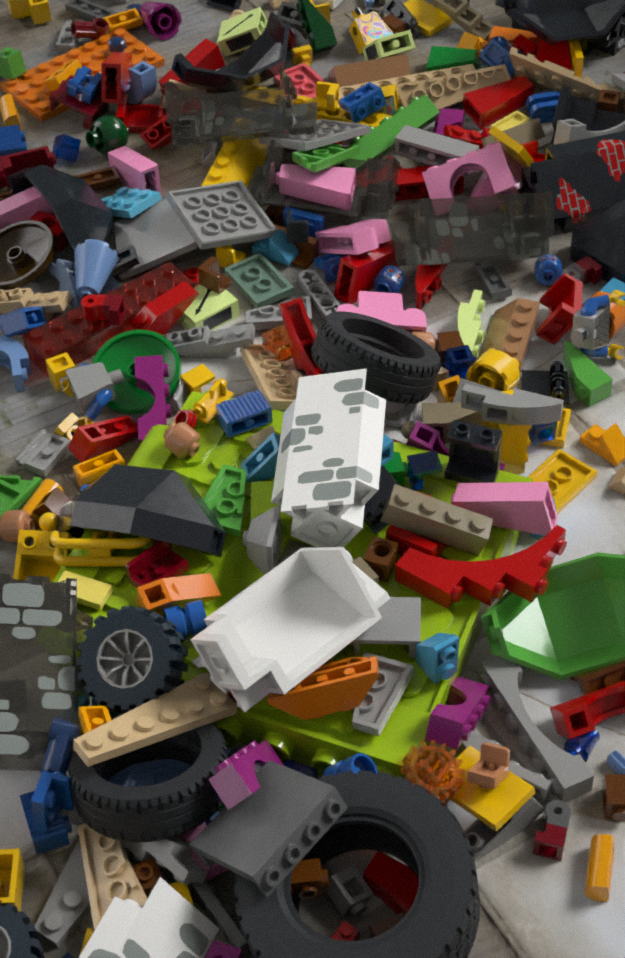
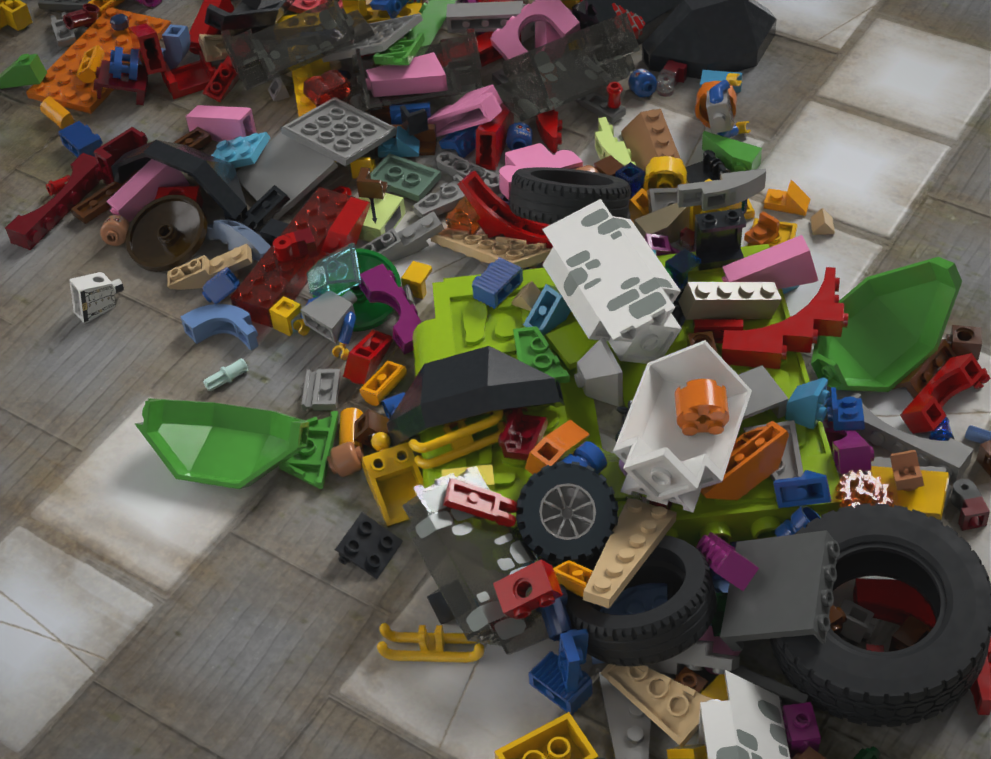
camera: 25 degrees left, 0 degrees up
clear blue panel [52,134,81,163] -> none
yellow tile [53,412,79,440] -> none
medium blue cone [74,239,118,299] -> none
dark green brick [86,115,129,155] -> none
nougat head [163,422,200,459] -> none
red plate [174,409,197,428] -> none
yellow hinge [192,378,234,424] -> none
red panel [536,273,583,345] -> none
none -> clear red brick [303,70,350,107]
none -> clear light blue slope [307,243,361,297]
none -> hinge [443,478,518,527]
none -> red brick [493,559,563,619]
none -> red pin [606,82,623,109]
none -> orange brick [674,379,729,436]
none -> orange bracket [744,211,780,245]
none -> blue slope [773,470,832,508]
none -> blue bracket [827,387,865,431]

